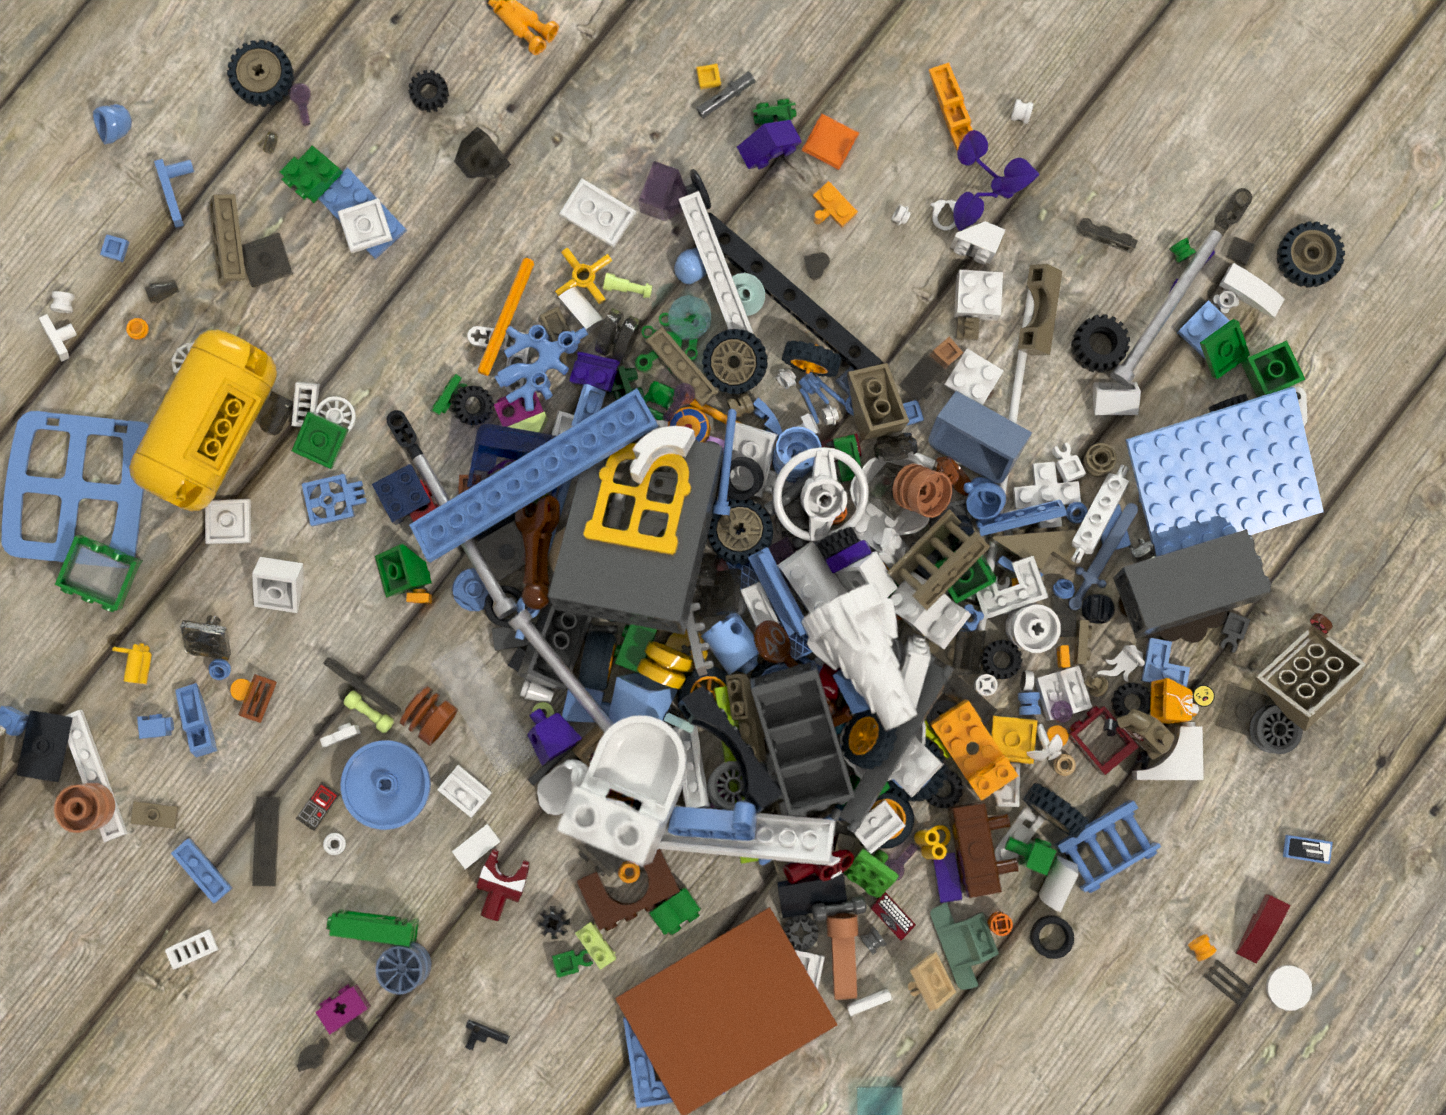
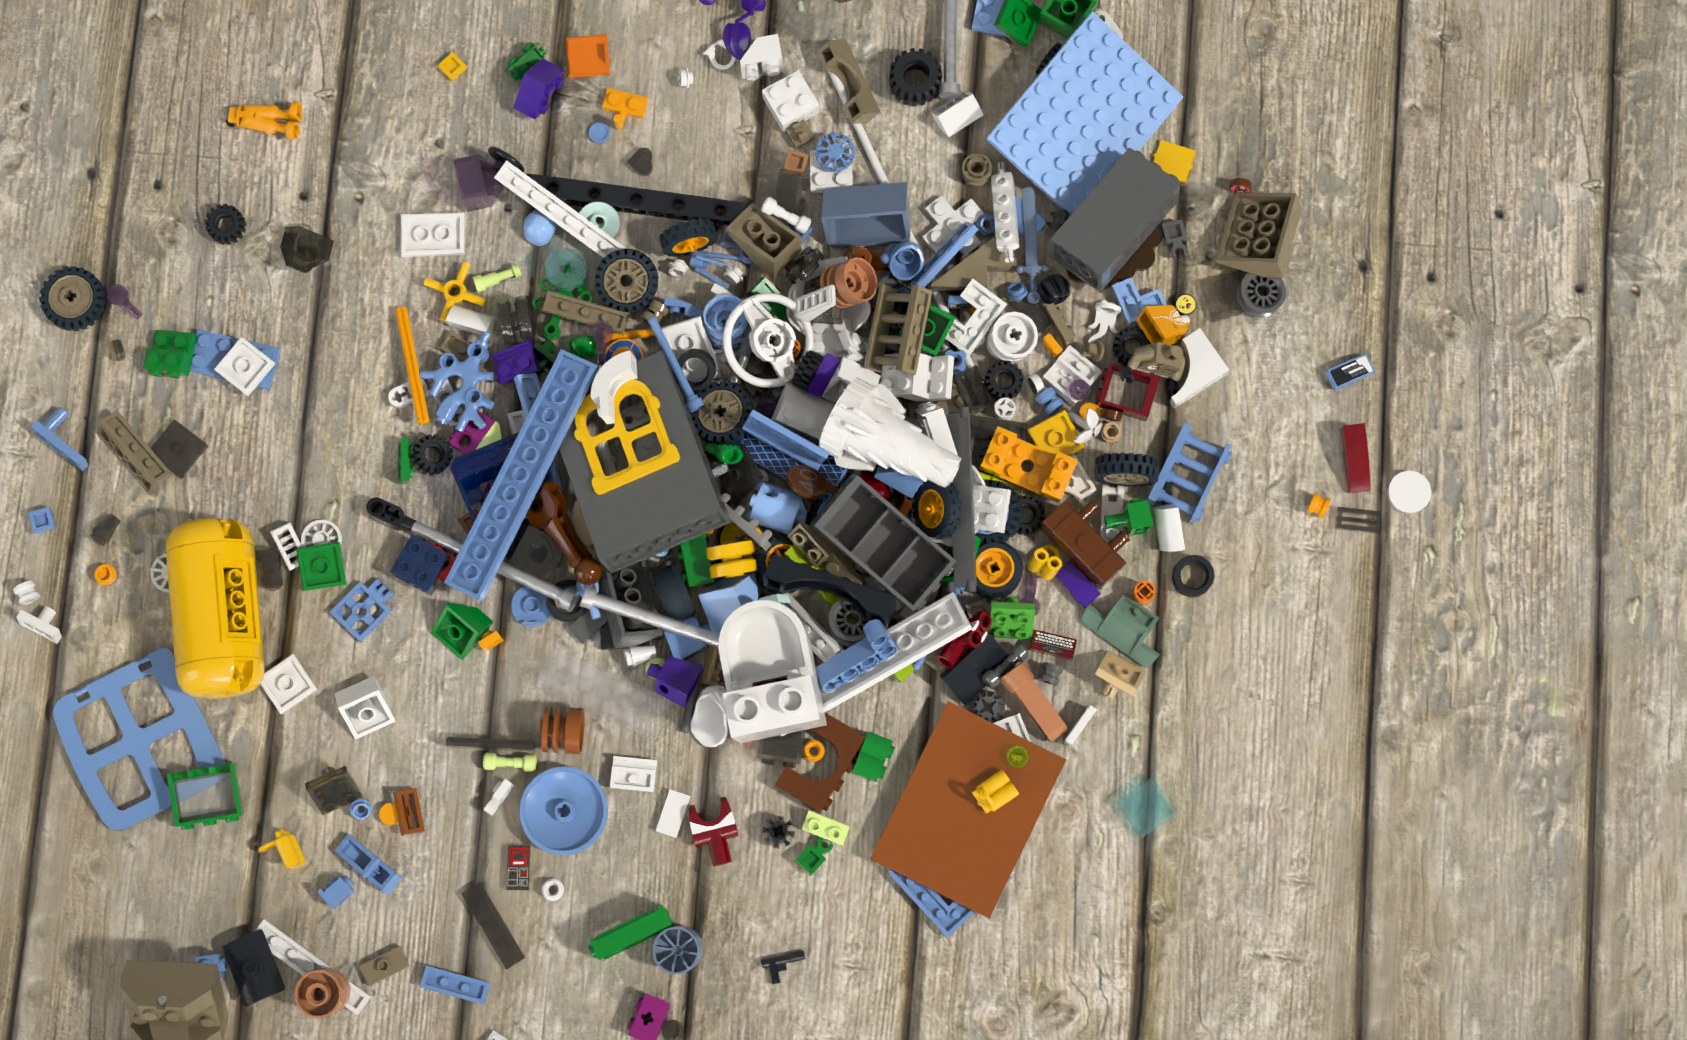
camera: 30 degrees left, 5 degrees down
dark grey pin [696,71,756,119] -> none
white tile [740,582,780,627] -> none
white plate [854,800,906,854] -> none
white plate [1052,442,1086,483] -> none
none -> medium blue piece [589,122,610,144]
none -> green piece [704,443,743,464]
none -> white piece [761,197,811,234]
none -> white slope [795,284,836,322]
none -> medium blue wheel [815,132,855,172]
none -> yellow piece [972,769,1019,814]
none -> clear neon green tile [1006,746,1029,768]
none -> reddish brown tile [1101,409,1123,422]
none -> yellow piece [1153,140,1196,183]

